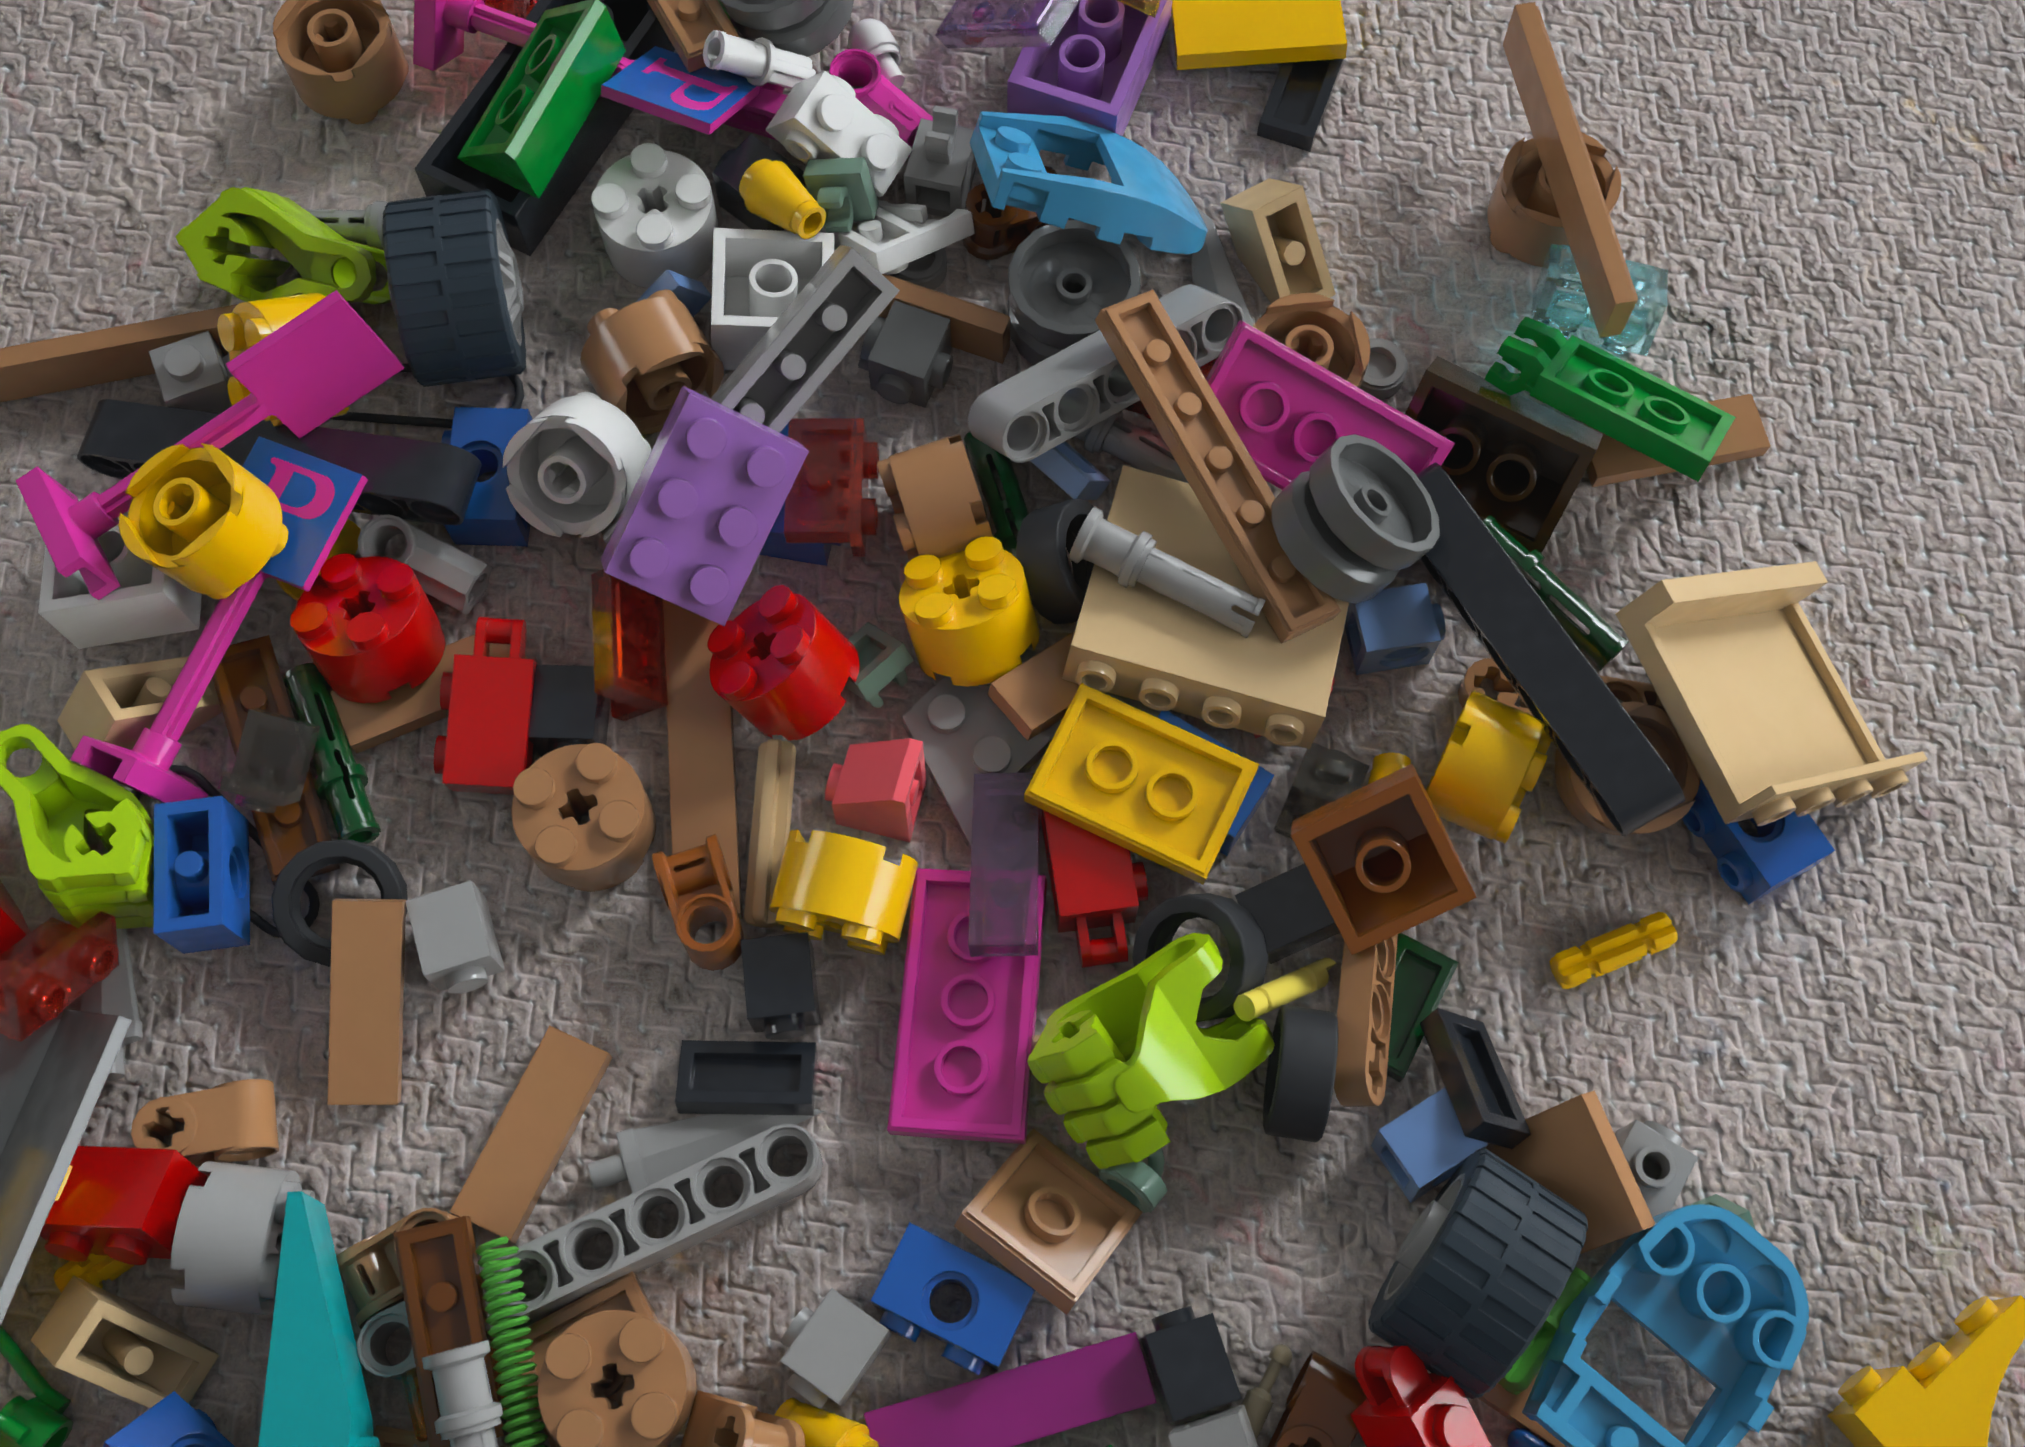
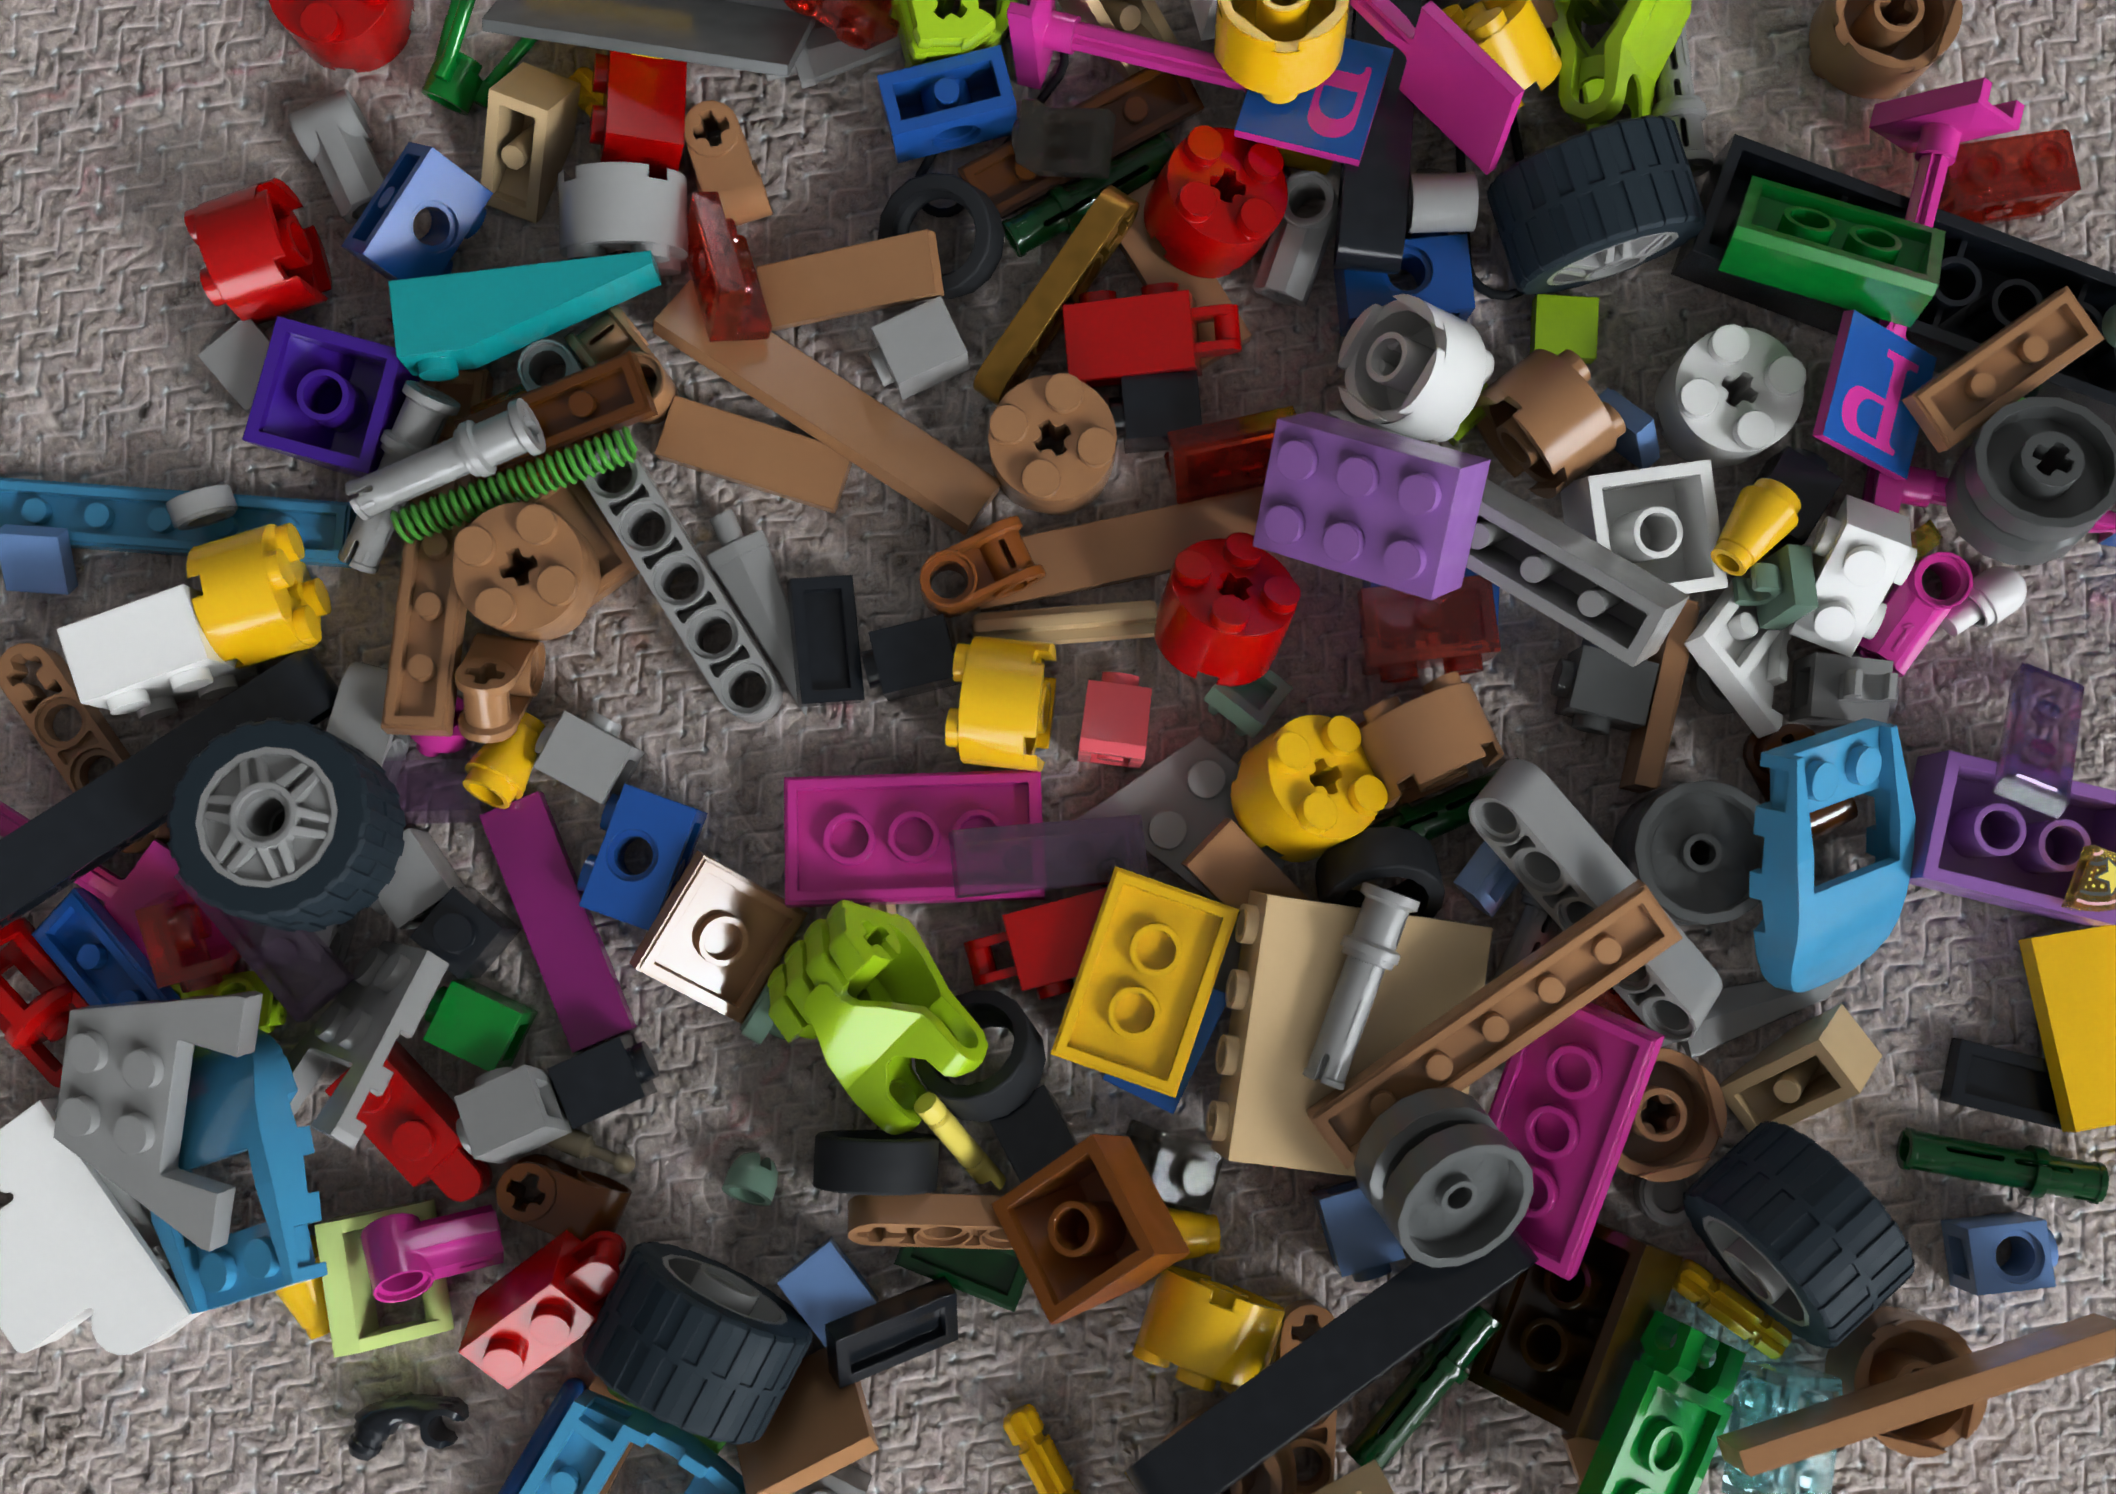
camera: 85 degrees right, 15 degrees up
white axle [703,30,816,89] -> none
none -> medium nougat tile [653,279,1000,536]
none -> clear red bracket [686,191,772,342]
none -> sand green hinge [722,1151,779,1206]
none -> pearl gold beam [973,185,1139,405]
none -> light grey piece [1406,168,1479,233]
none -> lime tile [1530,294,1599,364]
none -> yellow axle [1672,1259,1793,1359]
none -> black wheel [1683,1121,1915,1349]
none -> dark green pin [1896,1127,2109,1205]
none -> medium blue brick [1941,1212,2059,1296]

